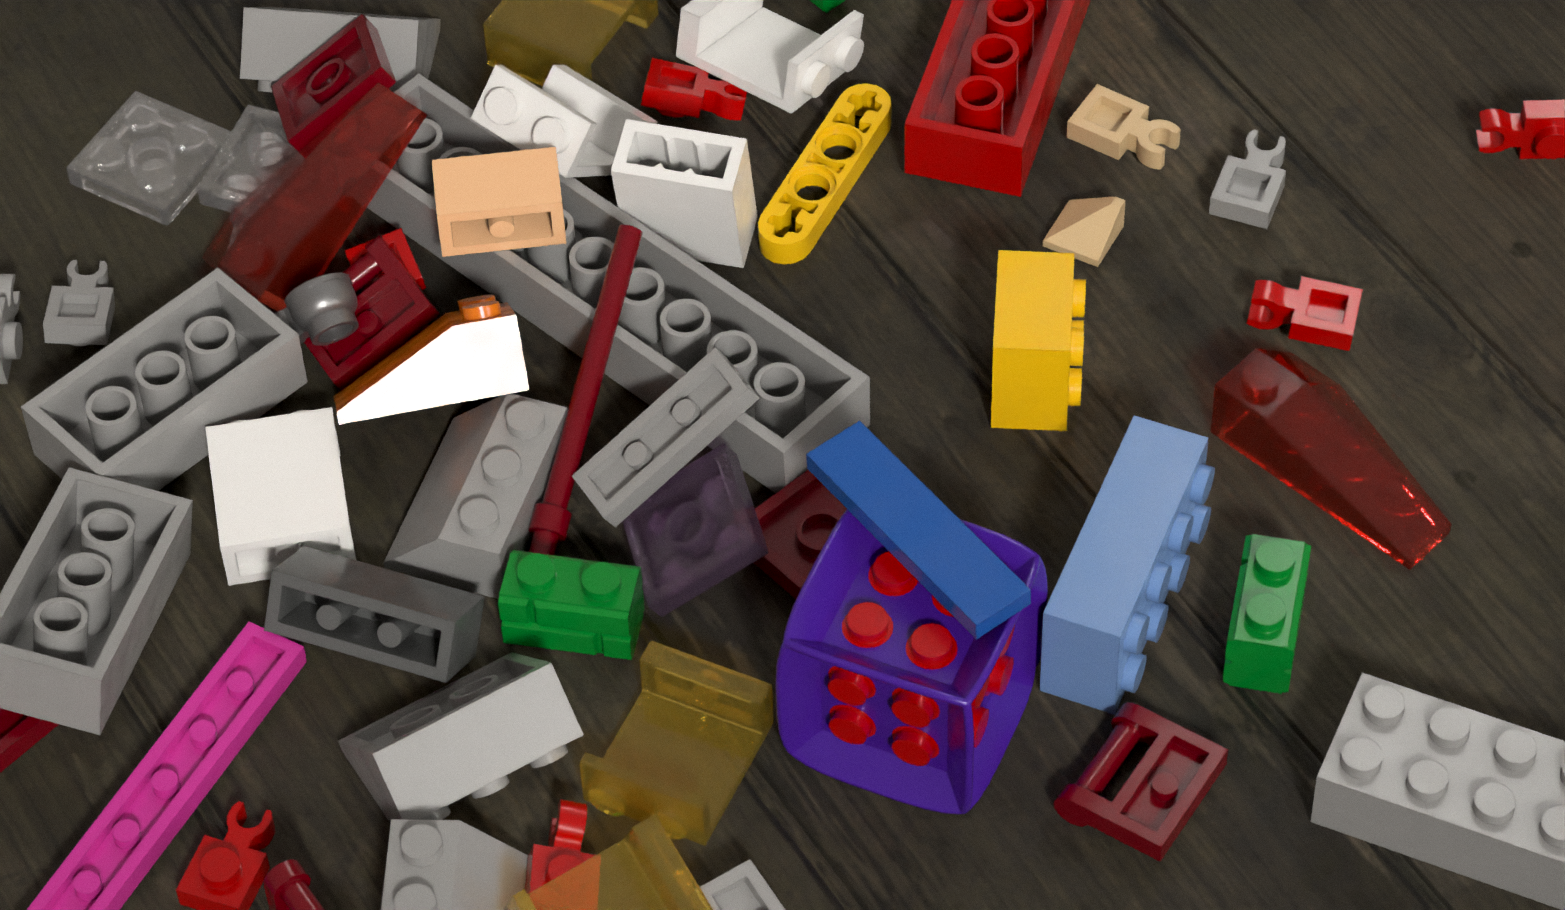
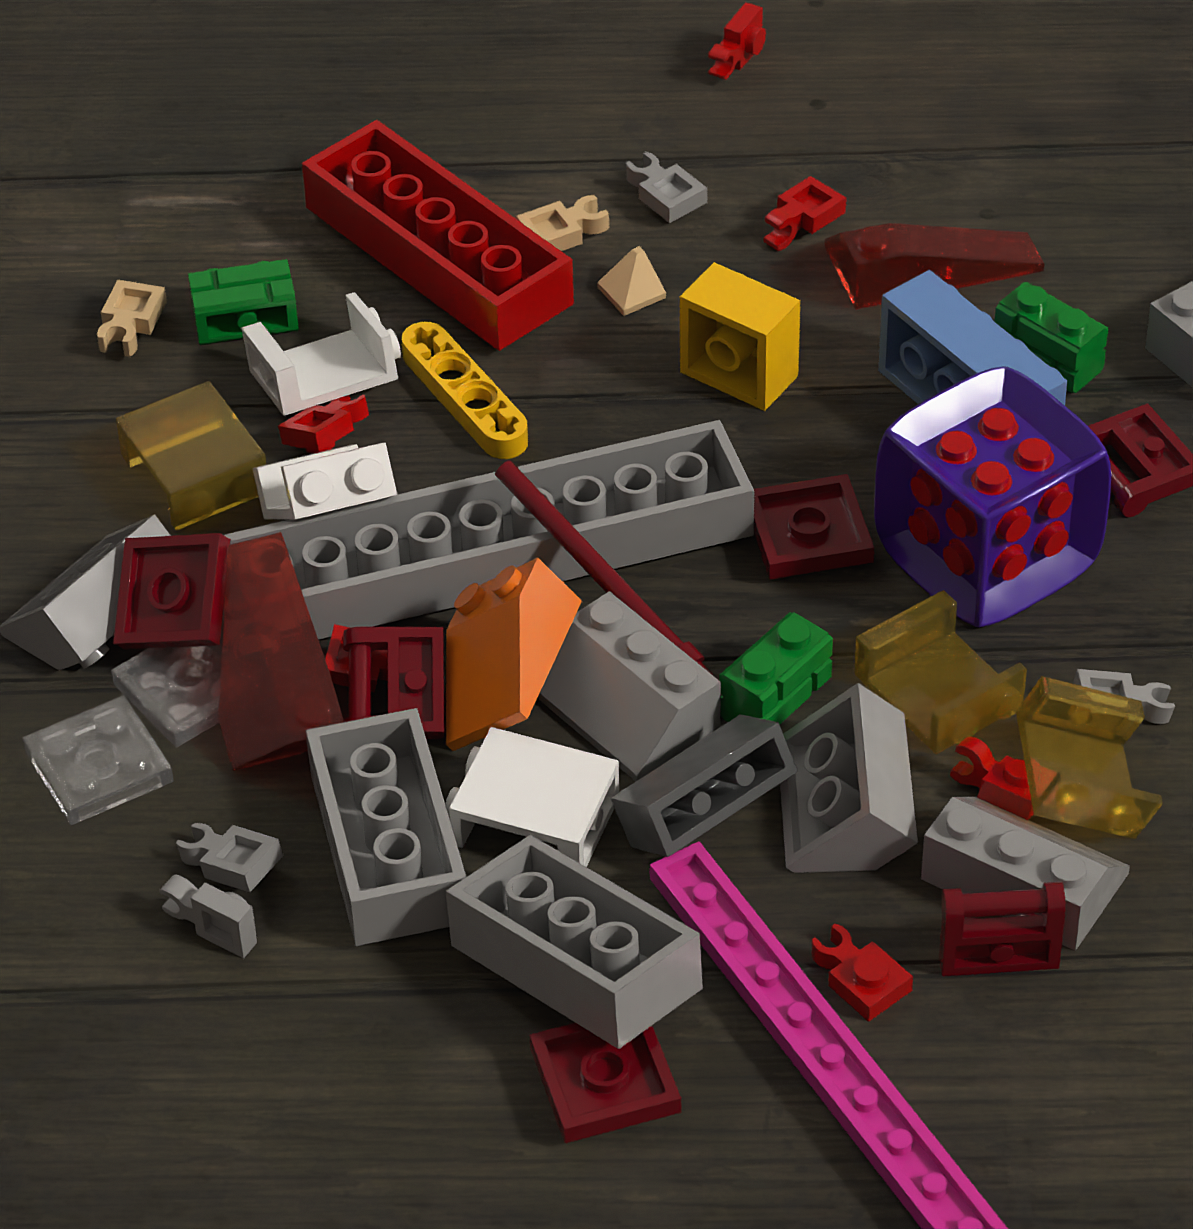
camera: 60 degrees left, 5 degrees down
flat silver piece [275,272,359,346] -> none
light nougat brick [432,147,566,257] -> none
light grey plate [572,347,760,528] -> none
white brick [611,119,758,268] -> none
clear purple plate [622,443,769,617] -> none
blue tile [806,421,1031,640] -> none

